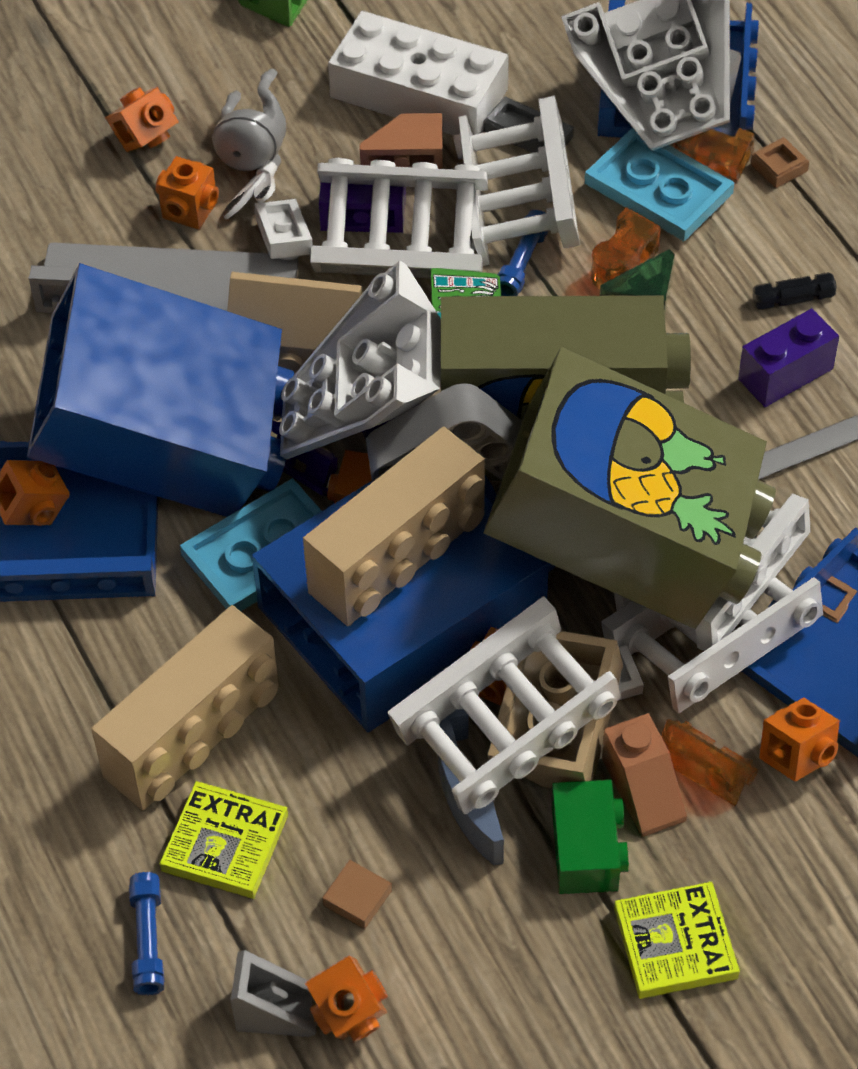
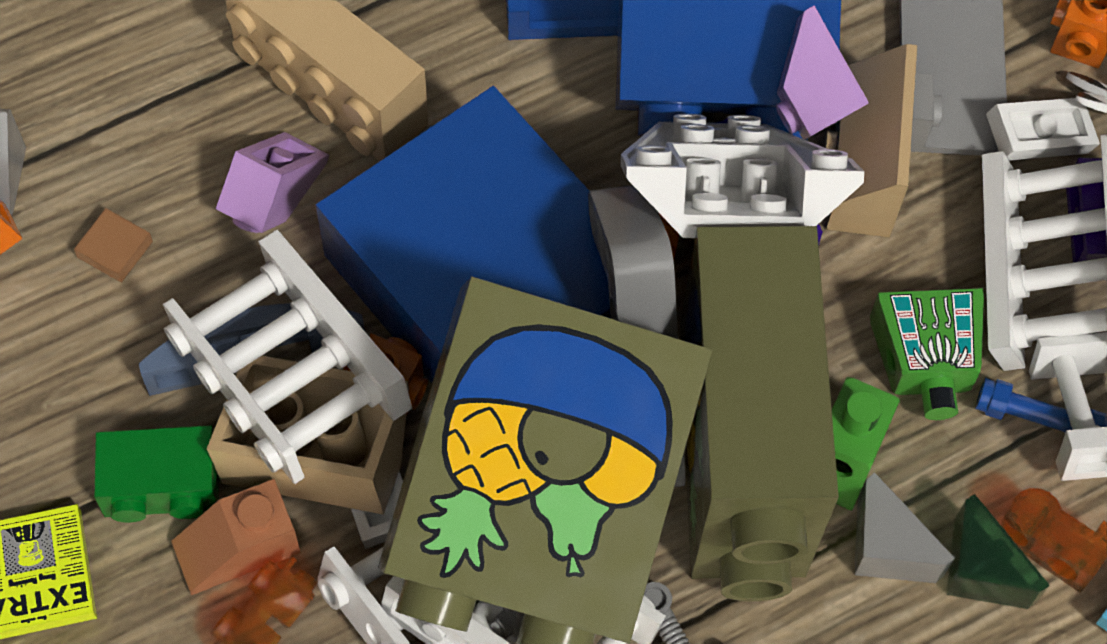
camera: 85 degrees right, 10 degrees up
blue bar [129,872,165,995] -> none
neon yellow tile [160,781,288,899] -> none
medium azure plate [180,478,322,611] -> none
tan brick [303,426,485,627] -> none
none -> lavender slope [216,132,329,233]
none -> lavender slope [776,6,869,140]

